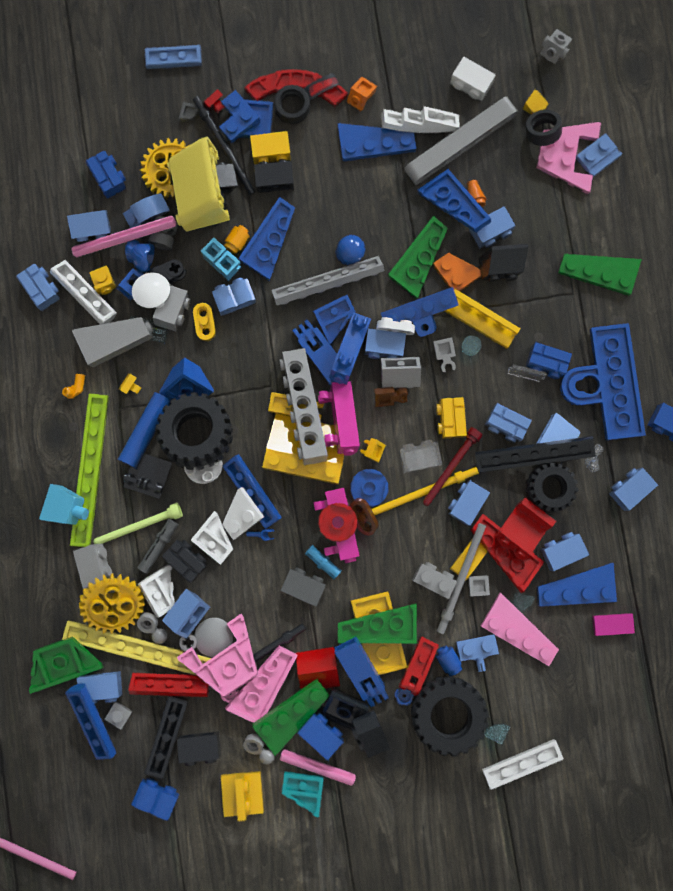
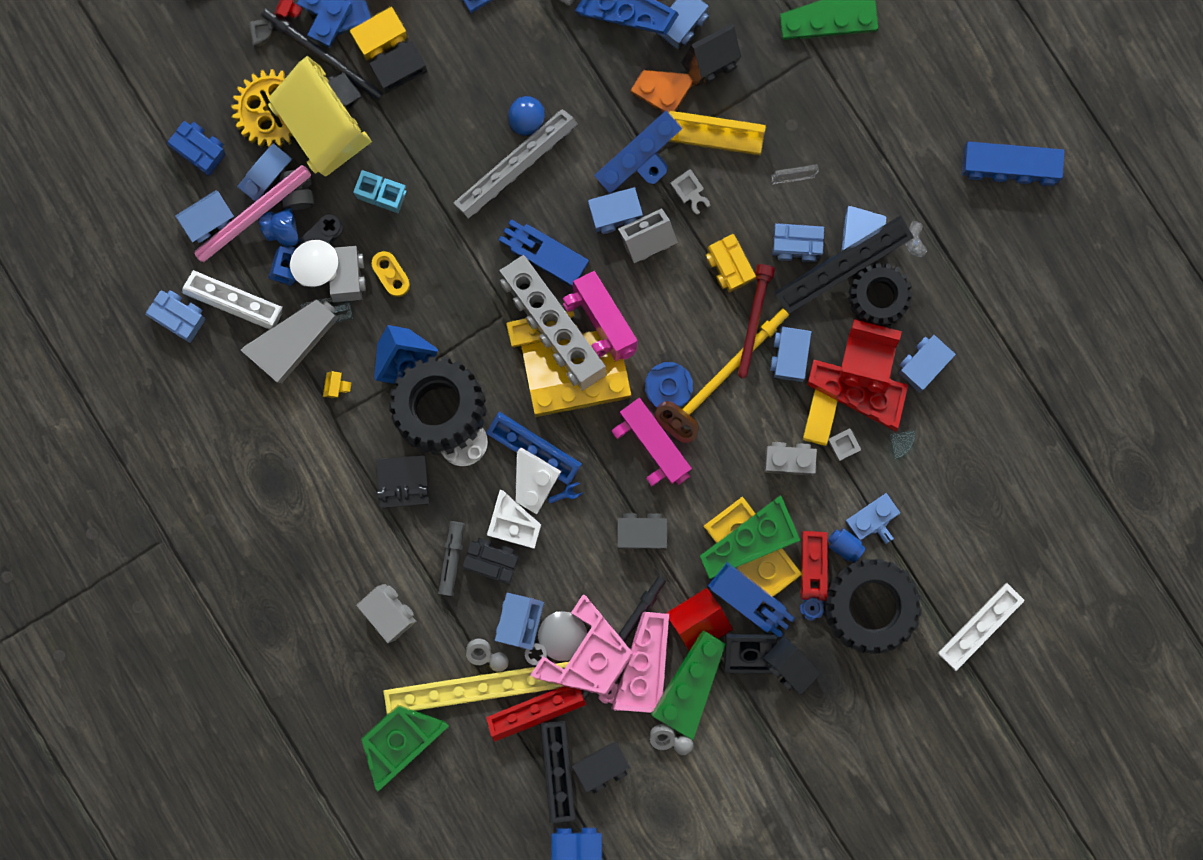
camera: 20 degrees left, 0 degrees up
medium azure torso [39,484,89,525] -> none
light orange arm [62,374,85,399] -> none
blue brick [65,683,116,760] -> none
lime tile [70,394,109,547] -> none
medium blue brick [77,671,122,704] -> none
yellow gear [79,573,145,634] -> none
yellow bracket [89,265,116,295] -> none
yellowish green piece [93,503,183,544] -> none
light grey plate [105,701,133,729] -> none
blue brick [117,392,171,469] -> none
white wing [138,564,175,617] -> none
medium blue brick [212,278,256,316] -> none
yellow bracket [221,771,264,821] -> none
light orange brick [224,225,250,254] -> none
blue wing [238,197,295,281] -> none
bright pink axle [280,749,356,786] -> none
teal wing [282,772,324,817] -> none
blue brick [298,713,343,760] -> none
dark azure pin [305,545,342,580] -> none
blue wing [313,295,355,344] -> none
red tile [318,503,357,542] -> none
blue brick [329,312,371,385] -> none
yellow tile [360,438,386,463] -> none
reddish brown plate [374,387,408,407] -> none
white plate [376,317,415,335] -> none
green wing [387,216,448,299] -> none
clear brick [399,440,442,474] -> none
light grey bar [437,523,486,634] -> none
clear light blue tile [462,336,481,356] -> none
bright pink wing [480,592,559,666] -> none
clear light blue tile [484,724,510,745] -> none
blue brick [526,342,572,379] -> none
blue wing [537,563,617,606] -> none
blue plate [560,323,646,441] -> none
dark pink tile [592,613,635,636] -> none
medium blue brick [609,468,658,511] -> none

